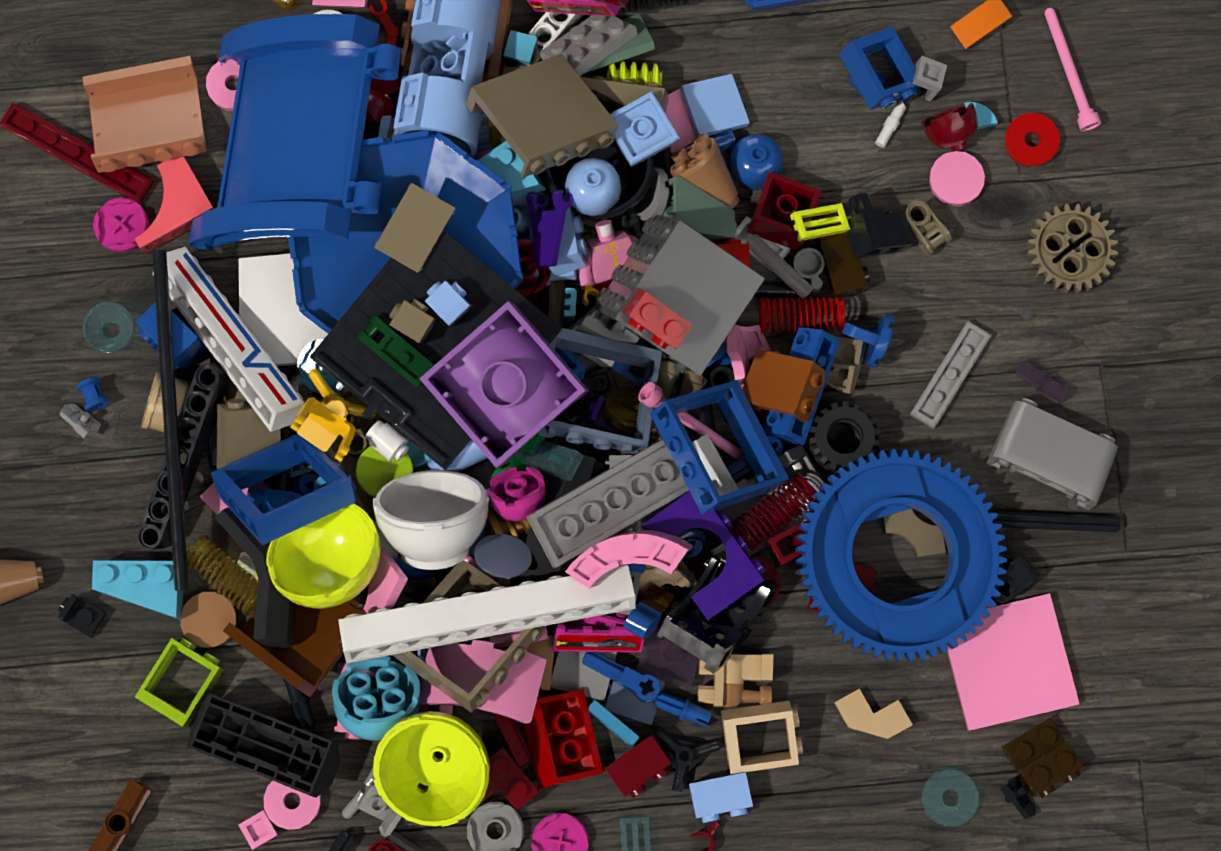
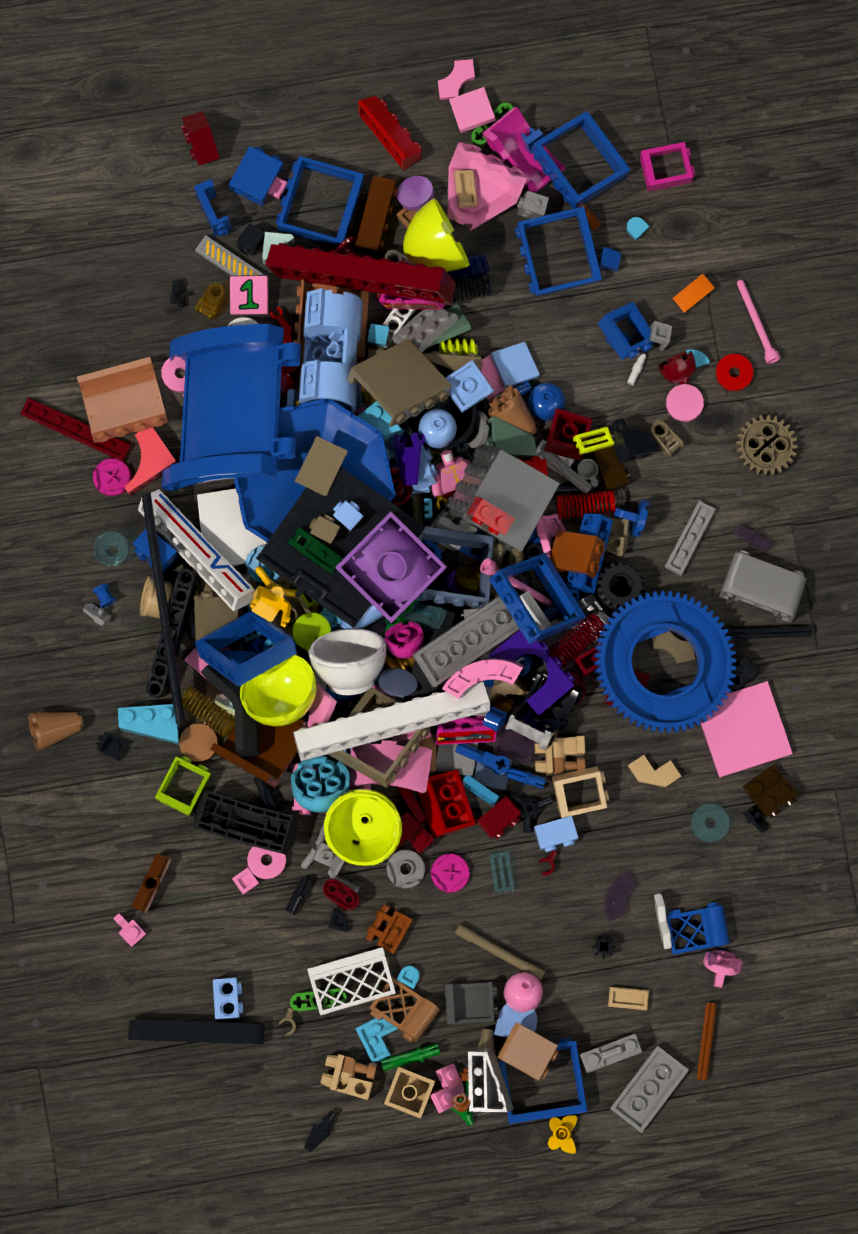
camera: 10 degrees left, 0 degrees up
white brick [365,420,409,462] -> none

